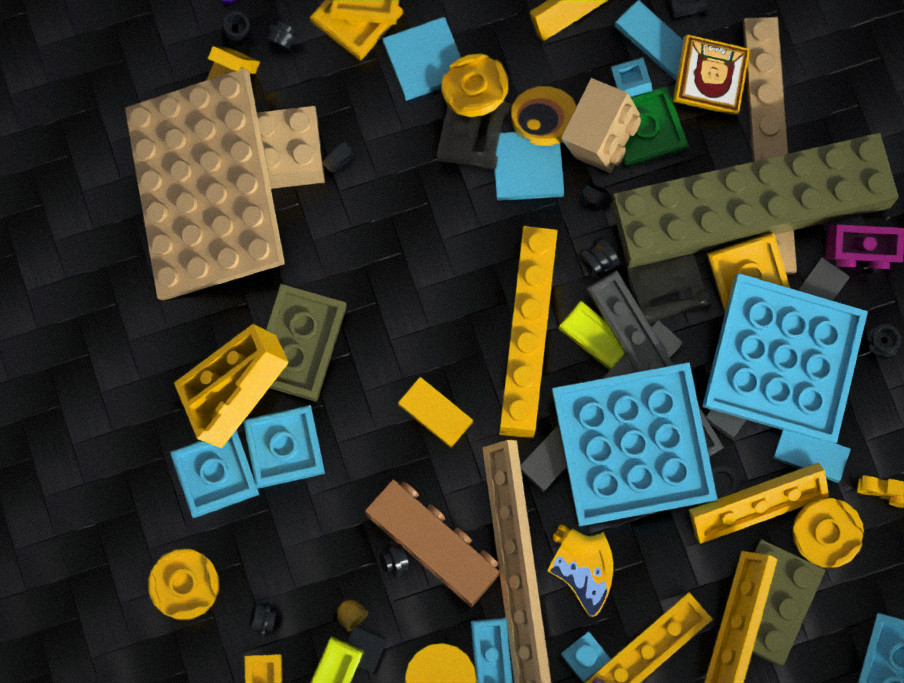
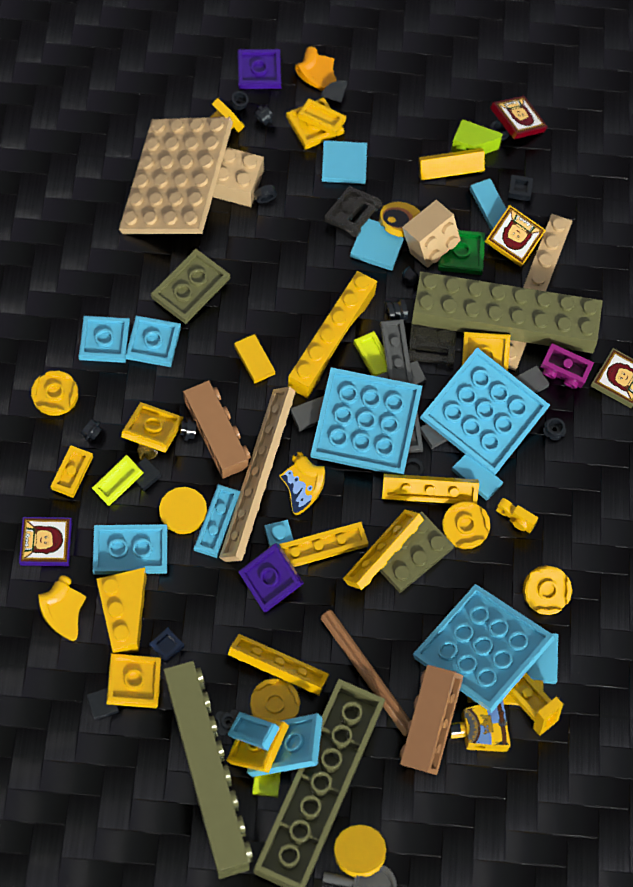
camera: 20 degrees right, 10 degrees down
yellow wedge [174,324,289,448] -> none
yellow tile [441,54,508,117] -> none
medium azure plate [611,58,653,97] -> none
none -> yellow tile [121,402,184,453]

